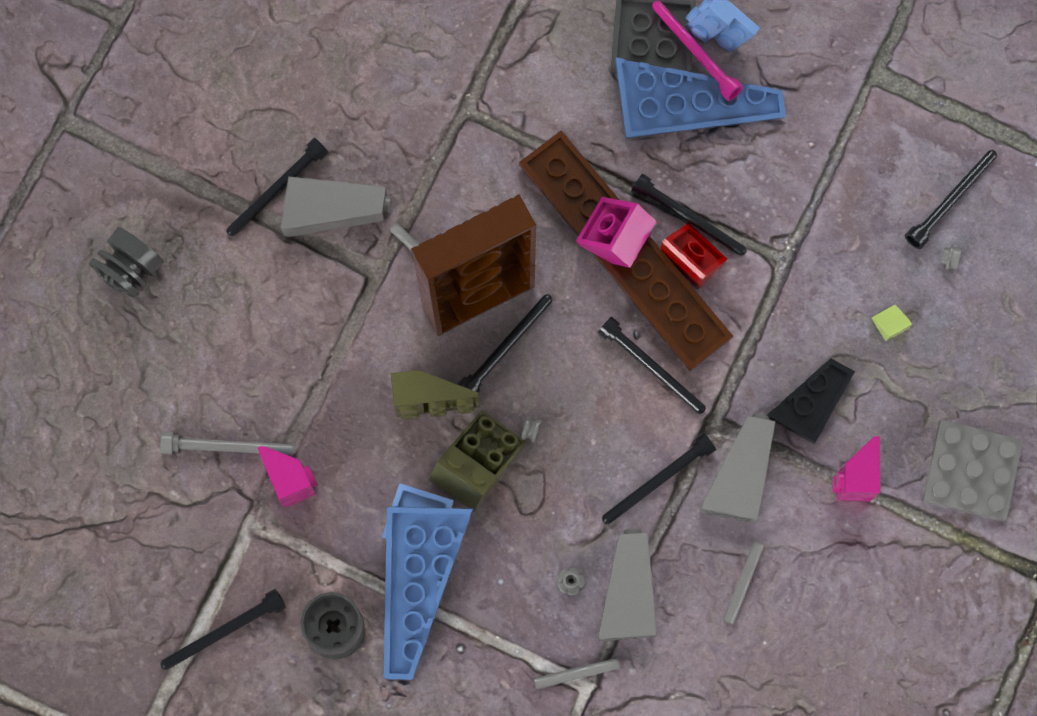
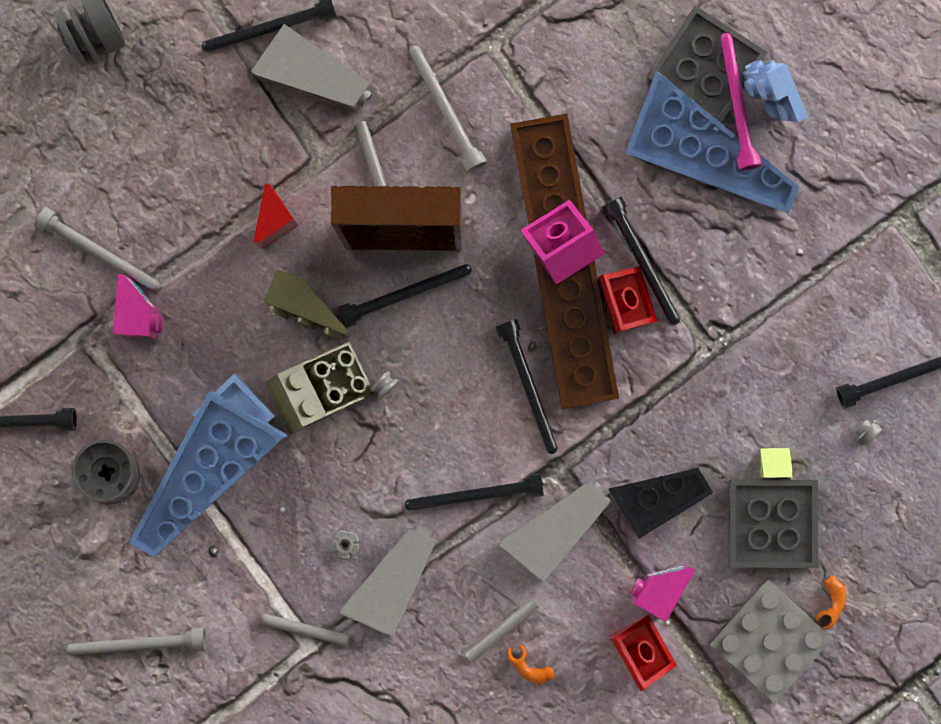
camera: 30 degrees right, 10 degrees up
none -> red slope [253,184,299,248]
none -> light grey piece [410,46,487,173]
none -> orange piece [507,644,555,686]
none -> red slope [609,614,677,691]
none -> dark grey plate [729,480,818,568]
none -> orange piece [815,575,846,629]

